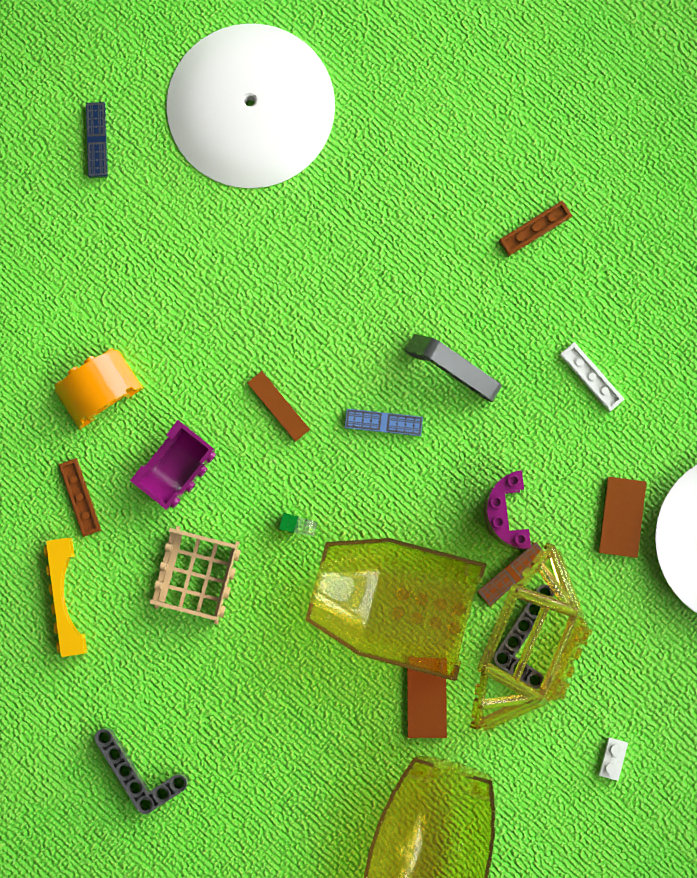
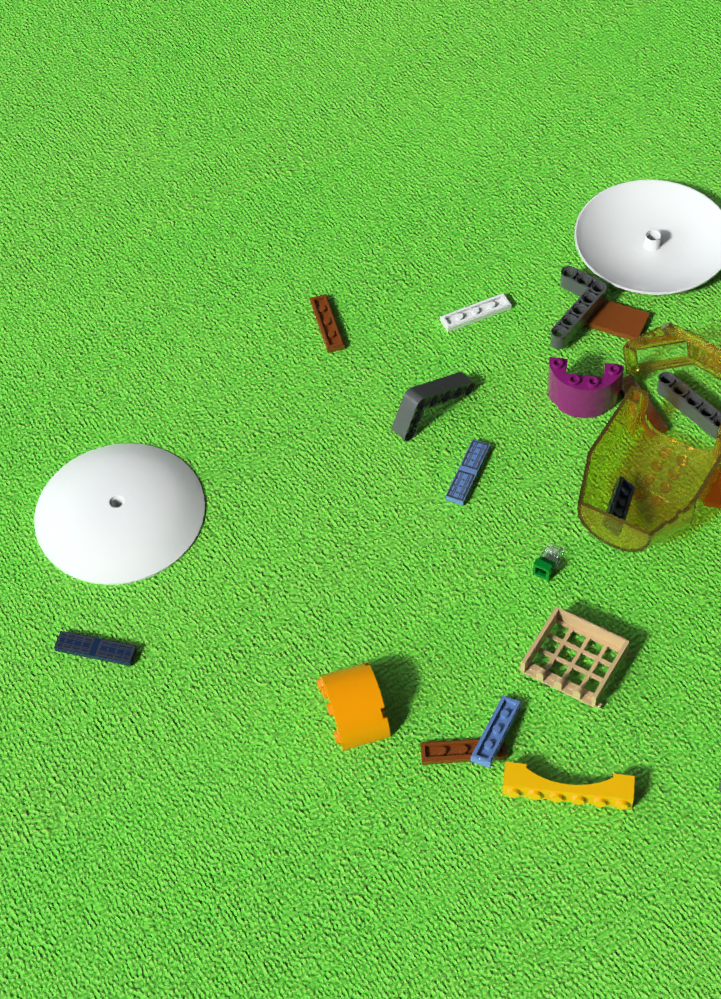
camera: 70 degrees left, 30 degrees down
magenta cylinder [130,420,217,510] -> none
dark orange tile [247,371,310,442] -> none
none -> medium blue tile [471,696,522,768]
none -> dark grey beam [550,266,607,349]
none -> dark blue tile [603,476,635,535]

